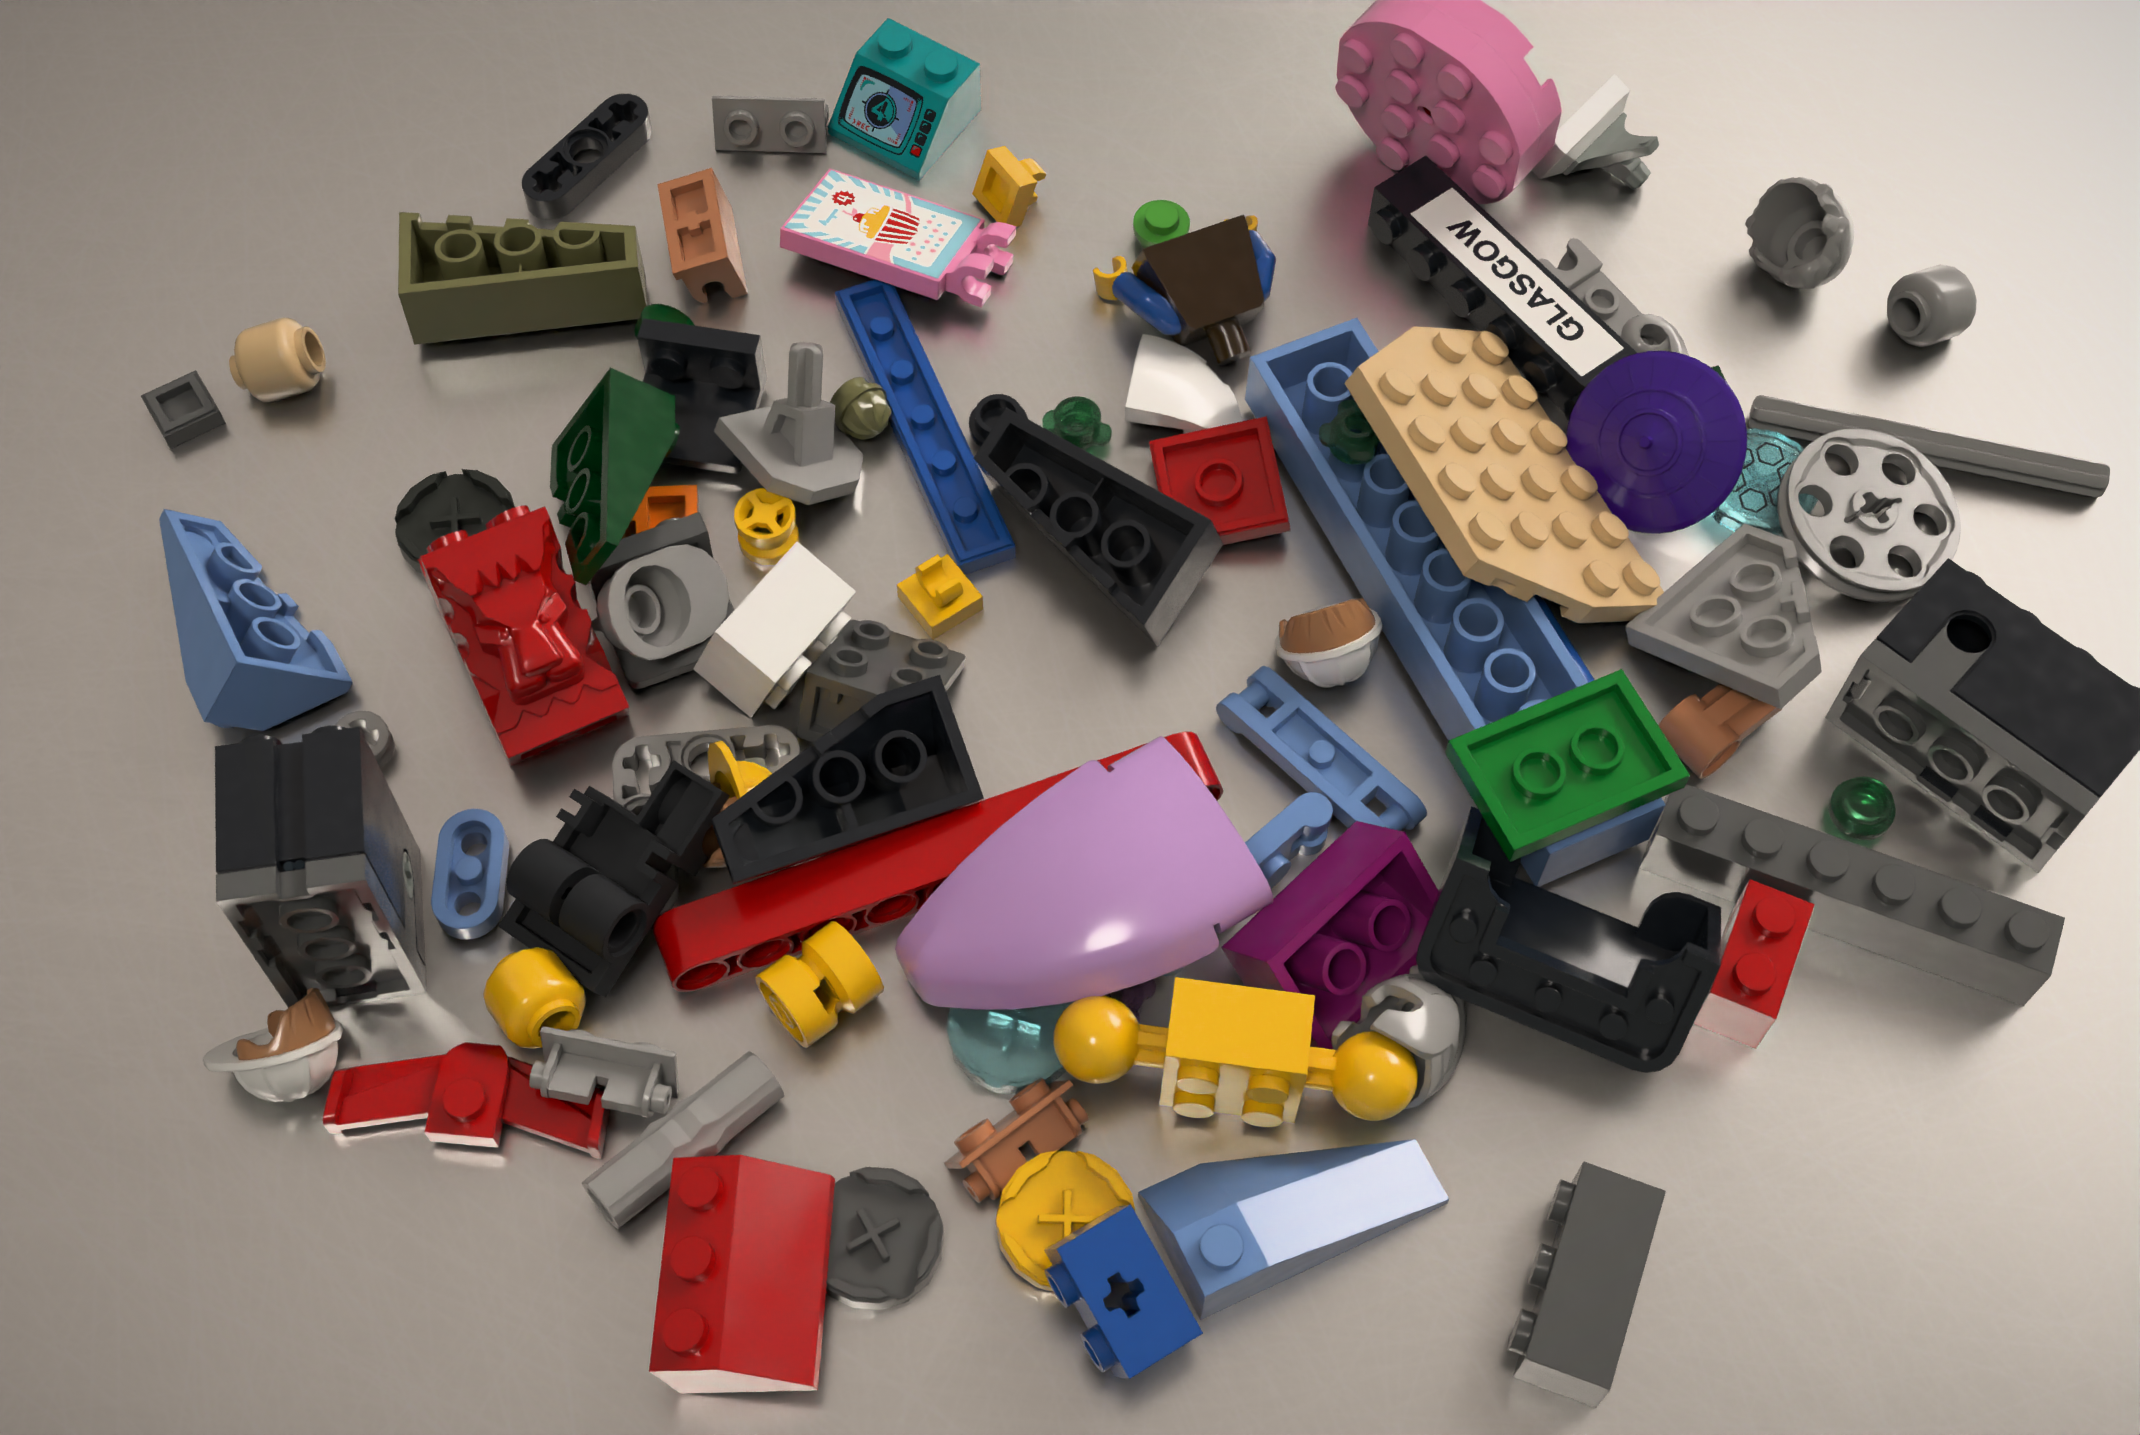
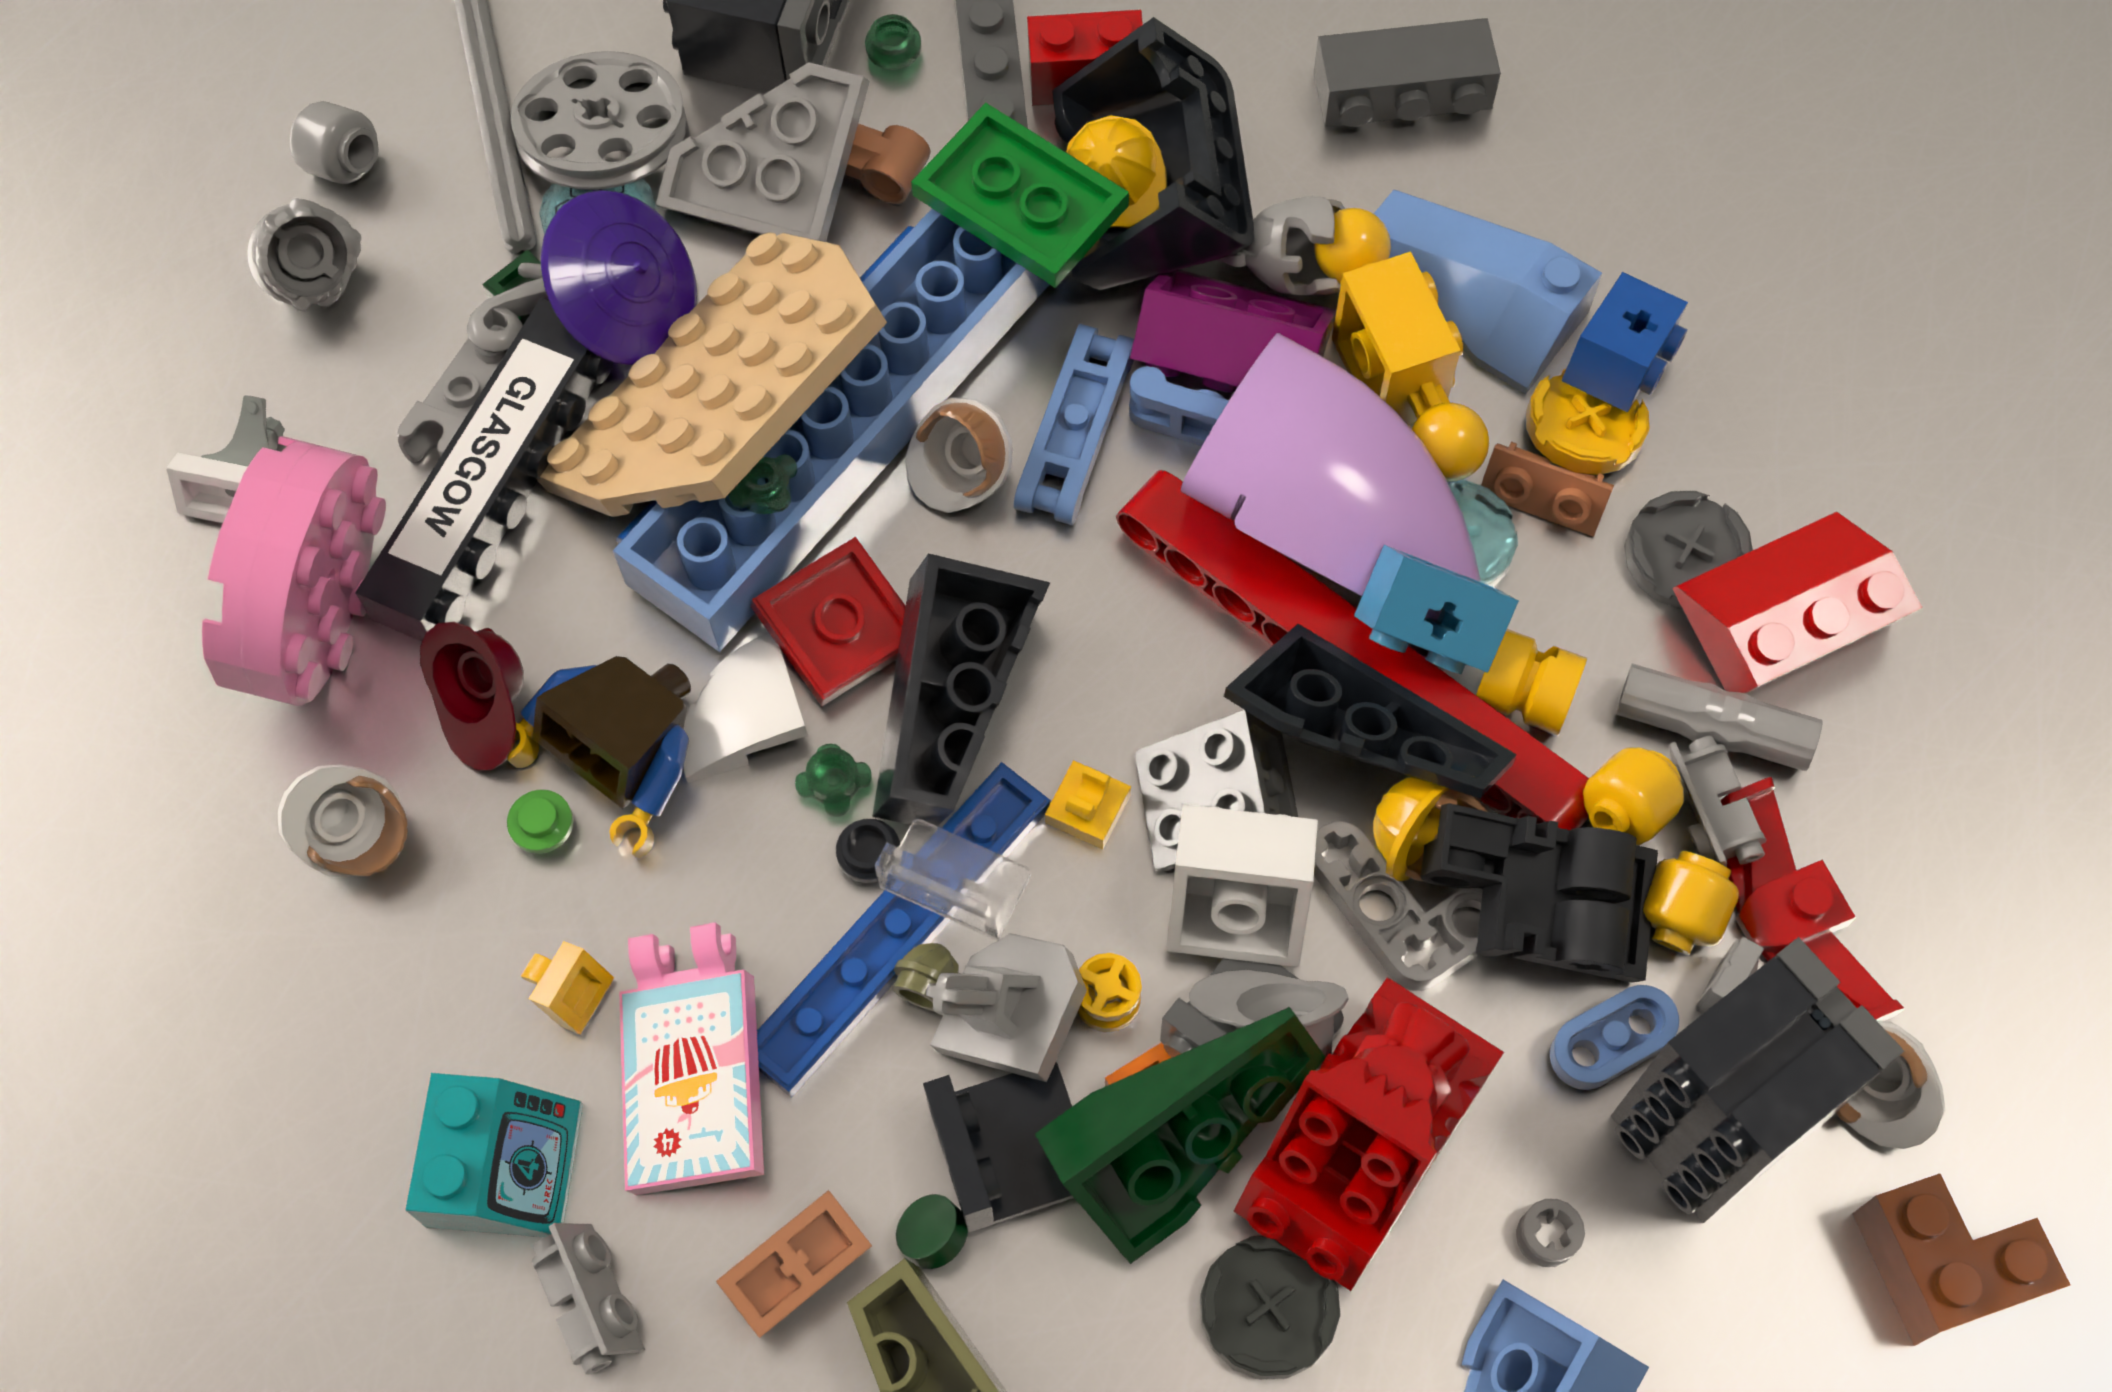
camera: 115 degrees left, 5 degrees up
none -> white piece [278,765,408,877]
none -> dark red piece [420,621,524,770]
none -> clear panel [874,819,1031,941]
none -> yellow piece [1066,115,1167,228]
none -> dark azure brick [1354,545,1519,674]
none -> yellow head [1583,747,1684,845]
none -> light grey tile [1696,936,1764,1014]
none -> dark orange brick [1852,1173,2071,1346]

